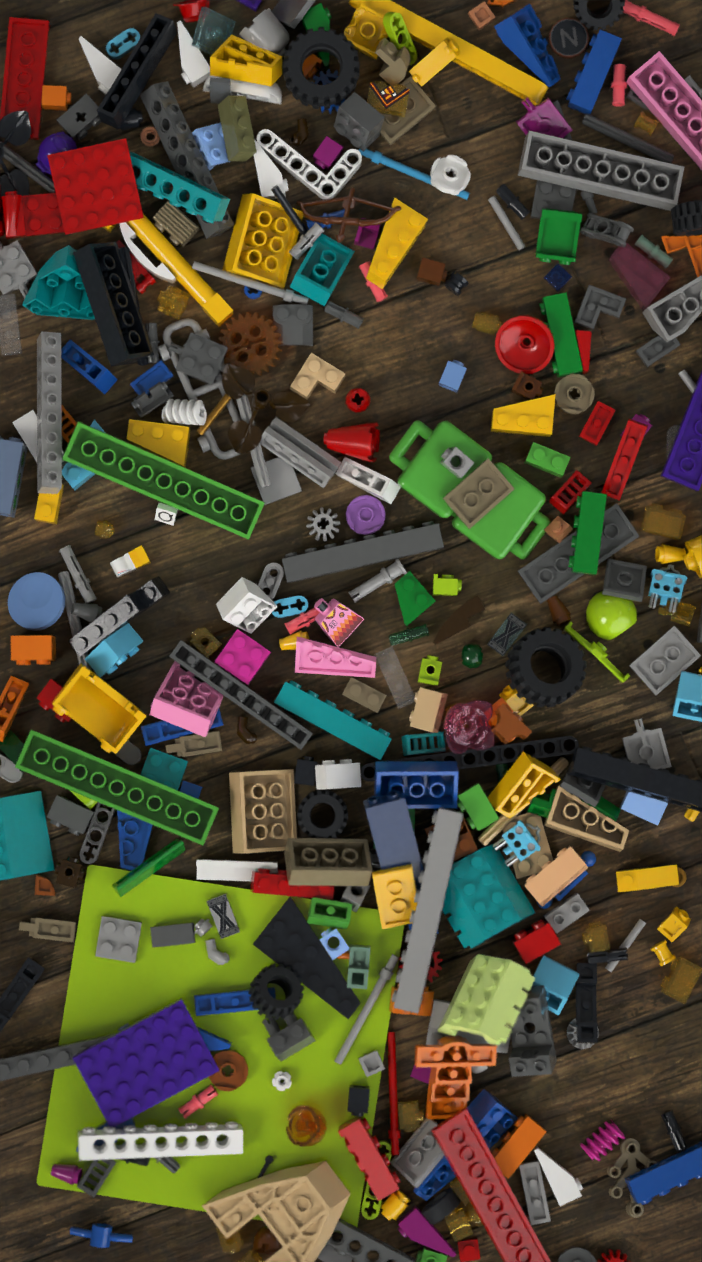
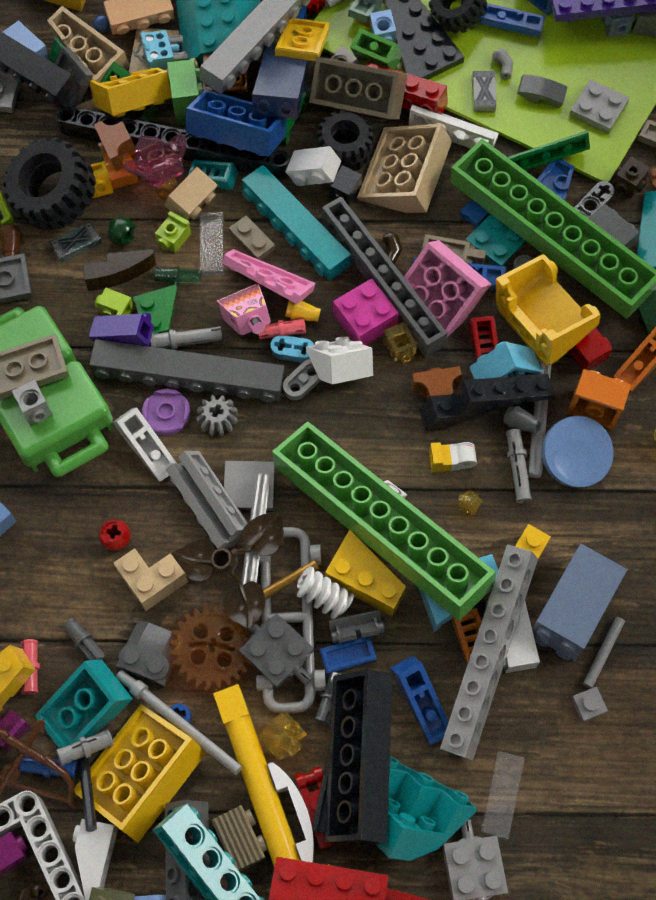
camera: 155 degrees left, 20 degrees down
light grey plate [194,918,212,937] -> none
red cone [324,422,380,463] -> none
none -> brick [89,313,154,347]
none -> dark orange brick [411,366,462,400]
none -> red slope [468,316,498,362]

